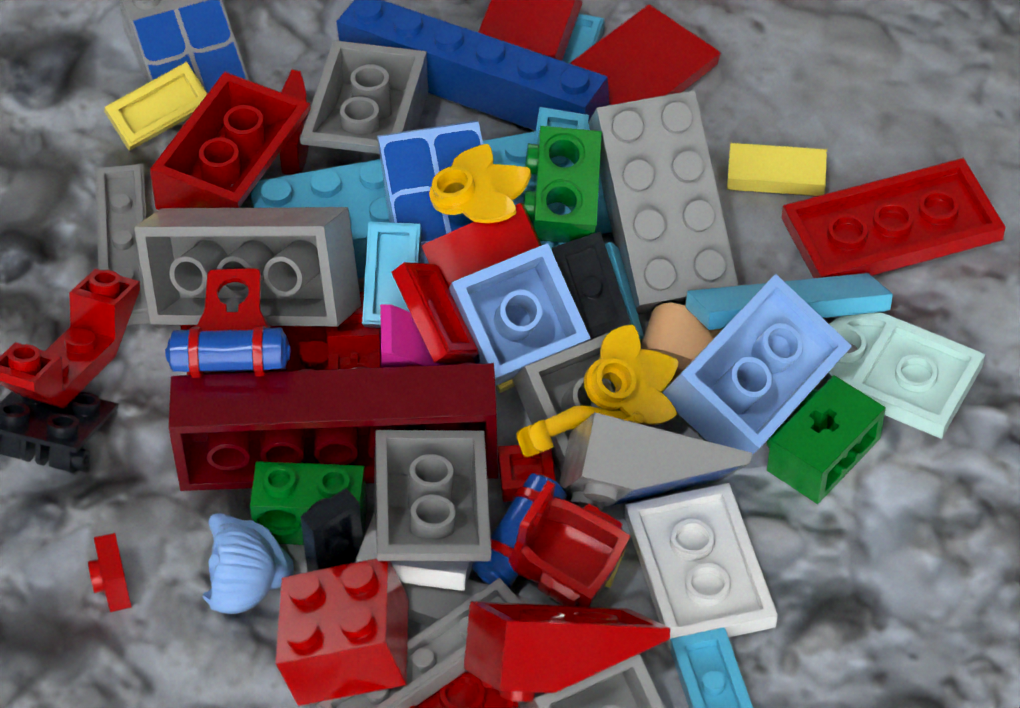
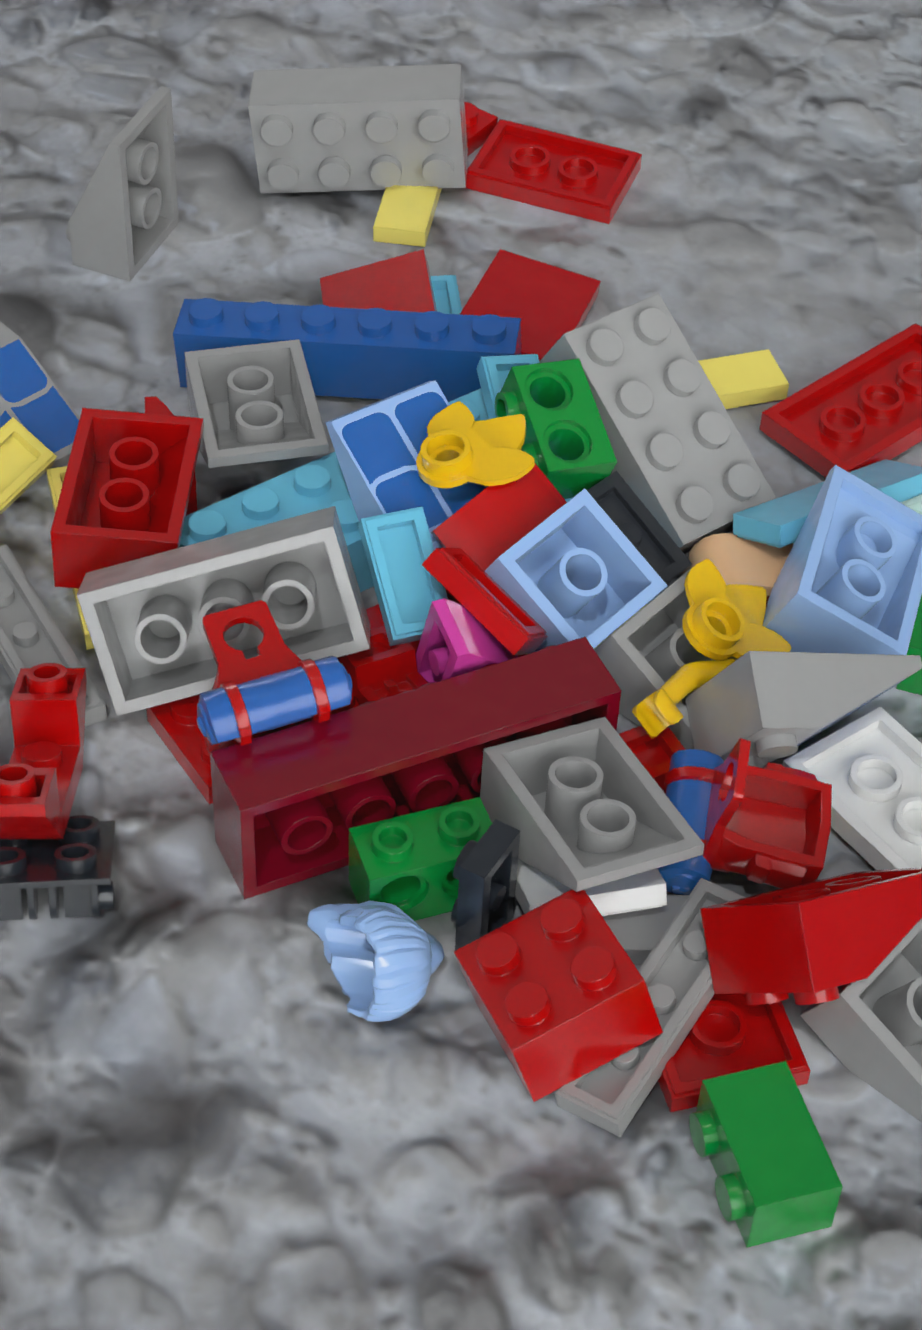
camera: 25 degrees left, 5 degrees down
red plate [87,533,131,612] -> none

